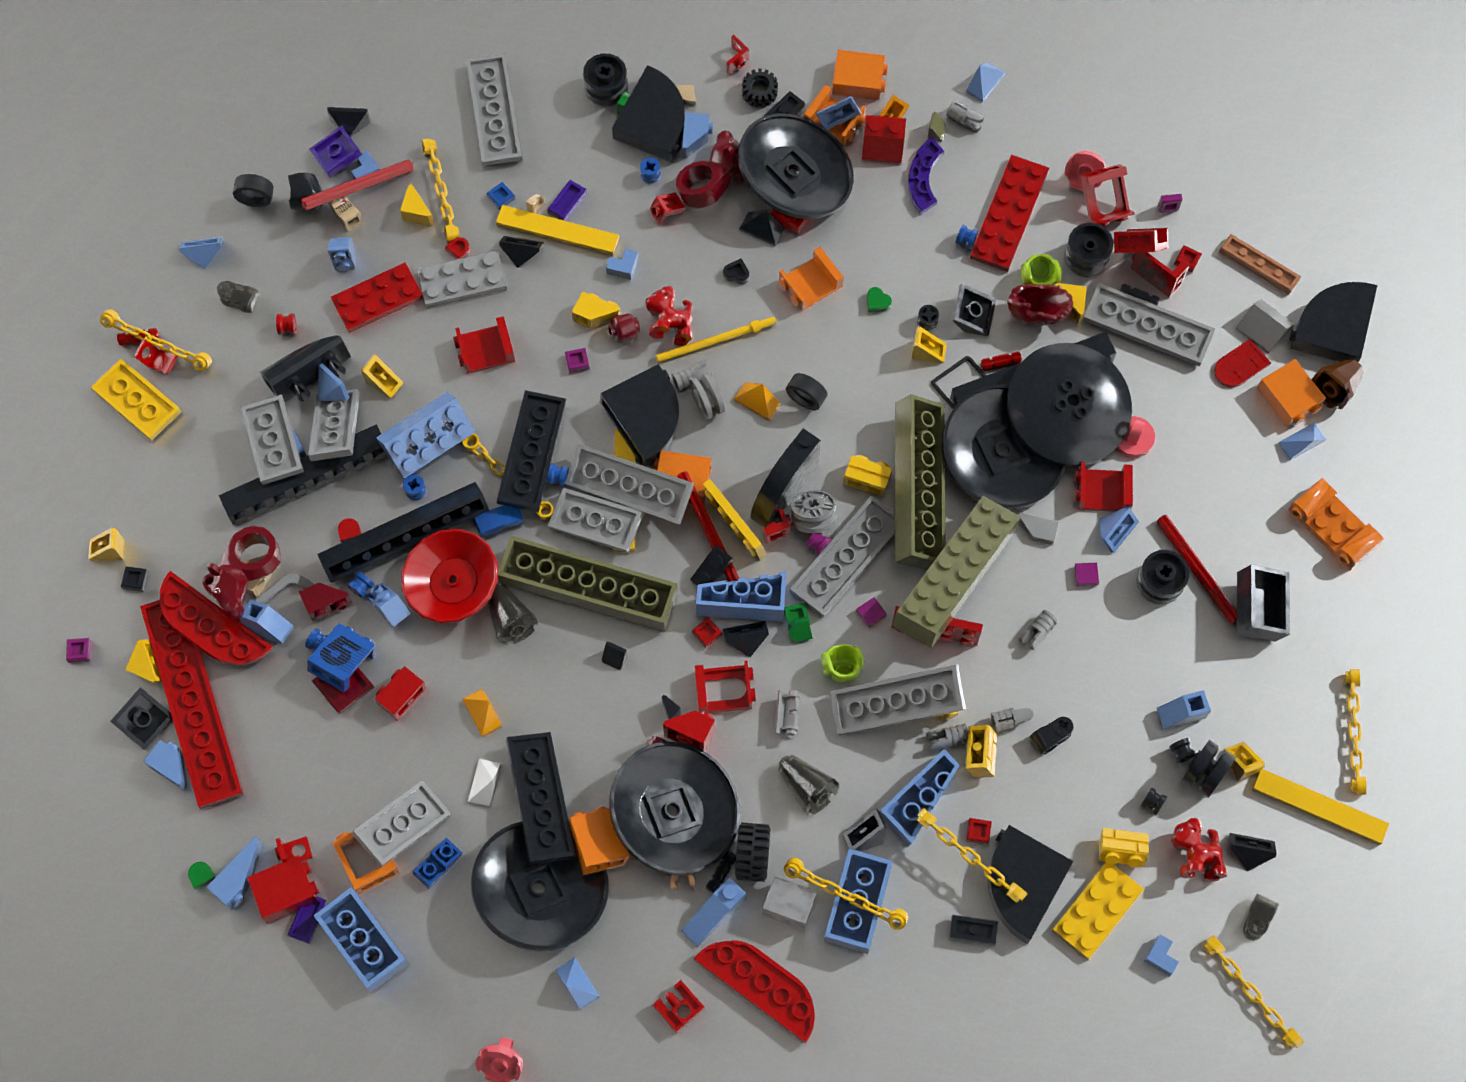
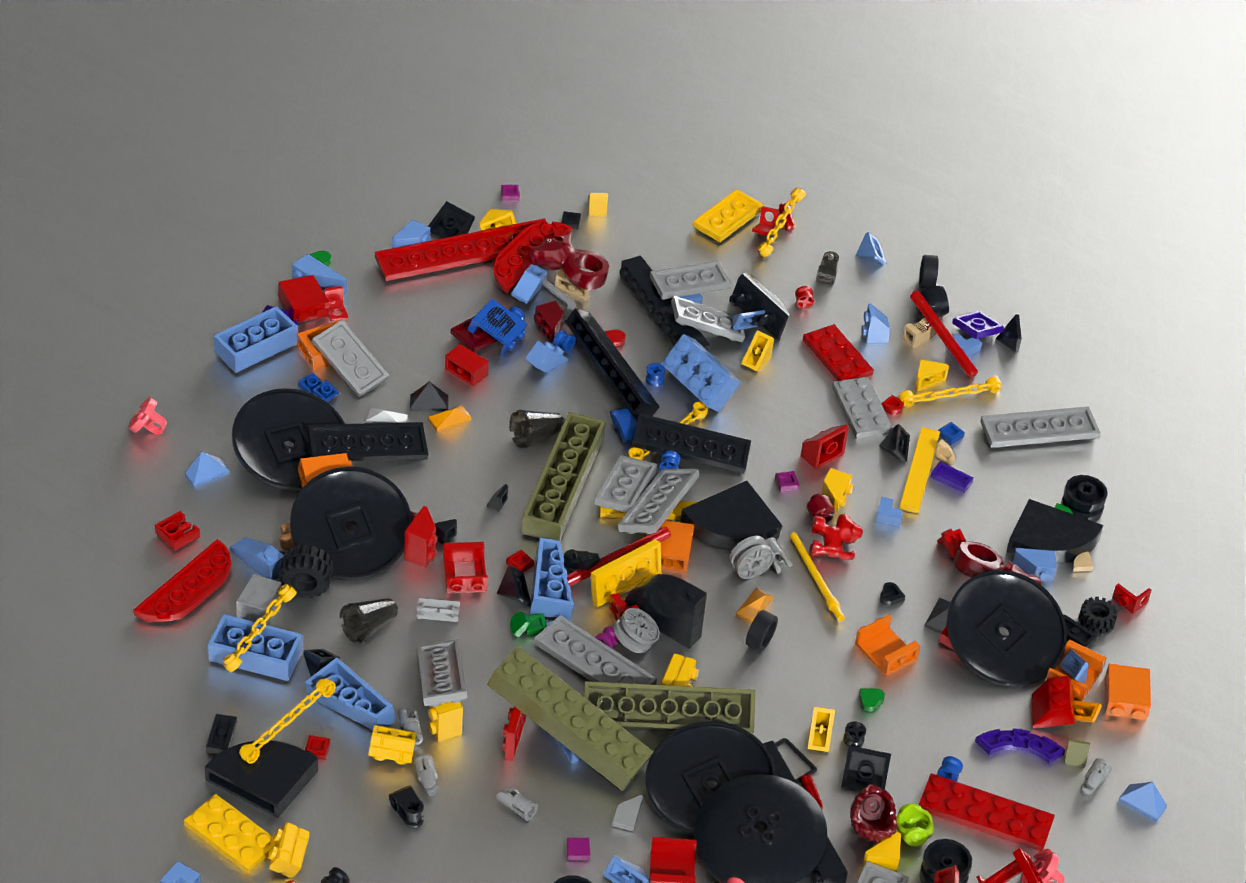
camera: 85 degrees right, 25 degrees down
red dish [401,529,498,624] -> none
red panel [453,316,516,374] -> none
blue wheel [640,158,661,183] -> none
lime hair [821,644,864,683] -> none
none -> black slope [410,381,448,411]
none -> red slope [800,425,849,469]

